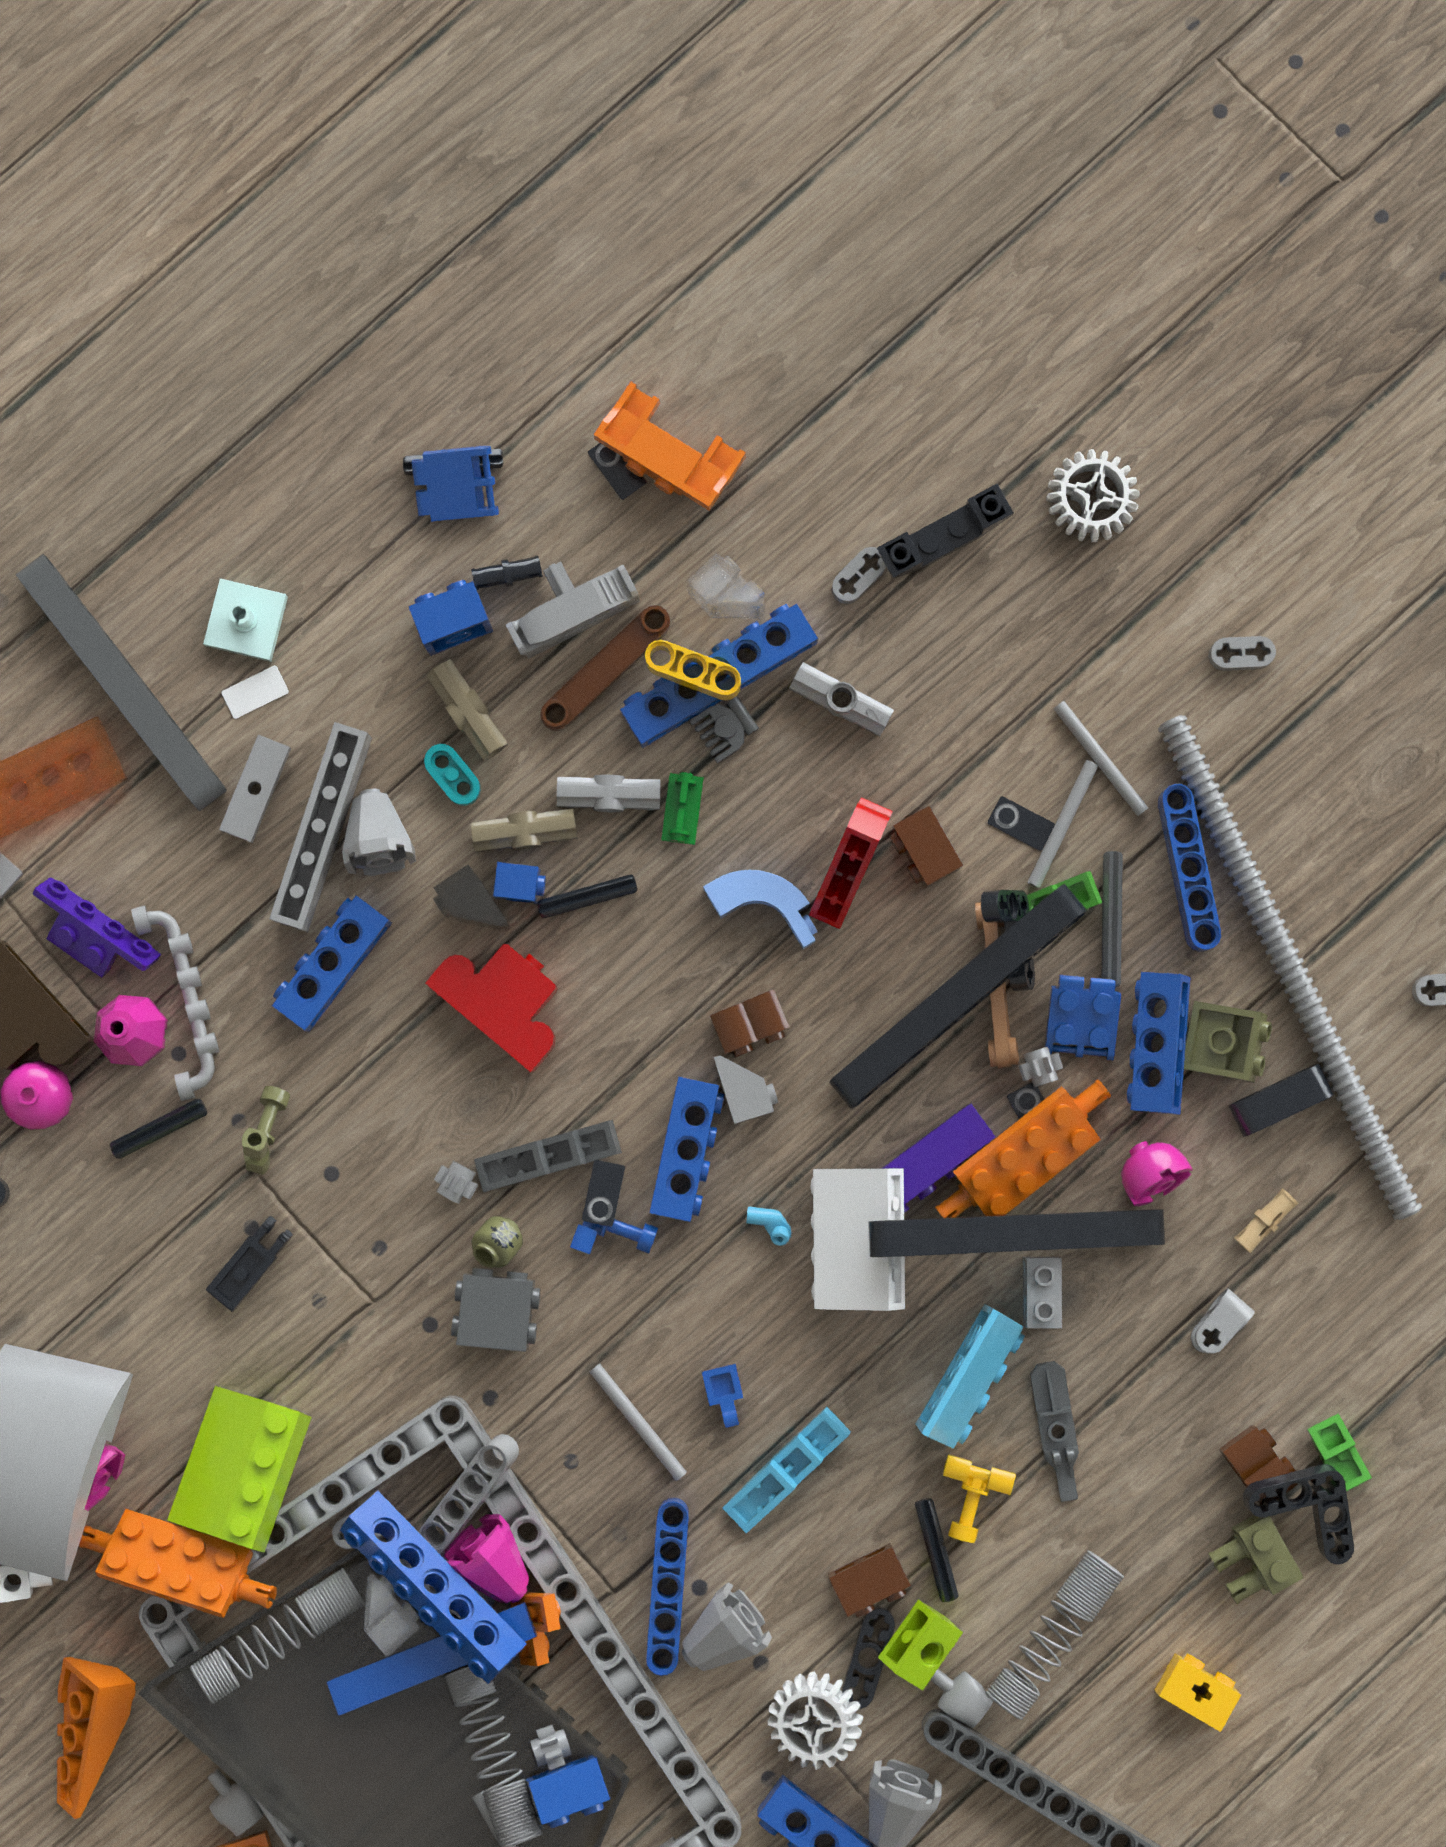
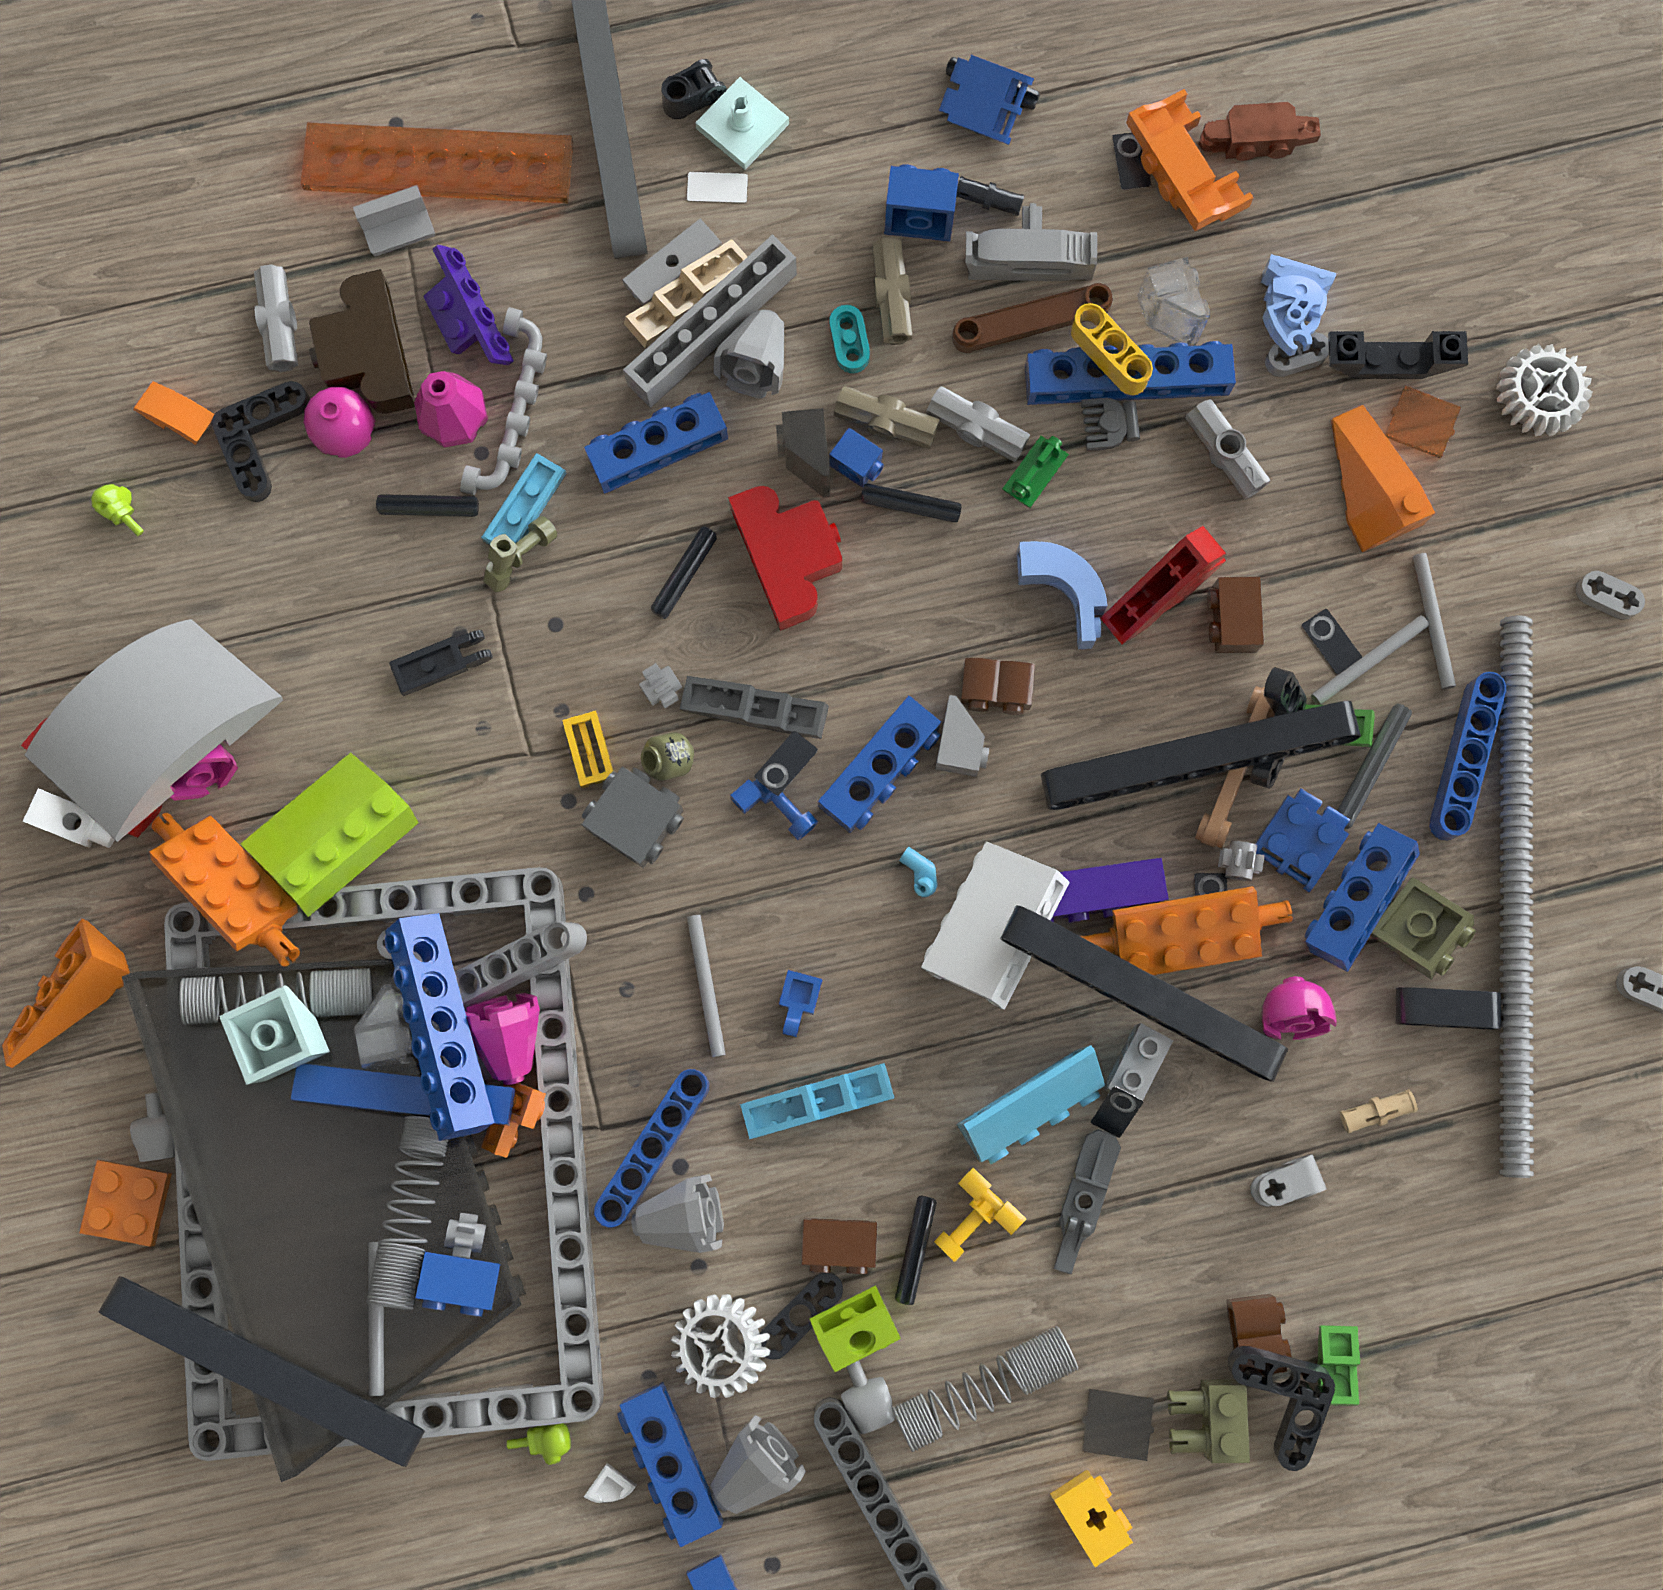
camera: 25 degrees right, 5 degrees down
none -> light aqua slope [219,986,330,1085]
none -> medium azure tile [481,453,567,545]
none -> yellow tile [562,711,614,788]
none -> tan slope [624,239,748,348]
none -> black axle [651,526,717,619]
none -> black piece [661,59,727,119]
none -> clear smoke piece [1082,1388,1154,1461]
none -> black sticker [1091,1086,1143,1138]
none -> copper hinge [1198,102,1321,161]
none -> light blue piece [1261,254,1337,356]
none -> orange wedge [1331,405,1435,553]
none -> clear orange piece [1385,385,1461,459]

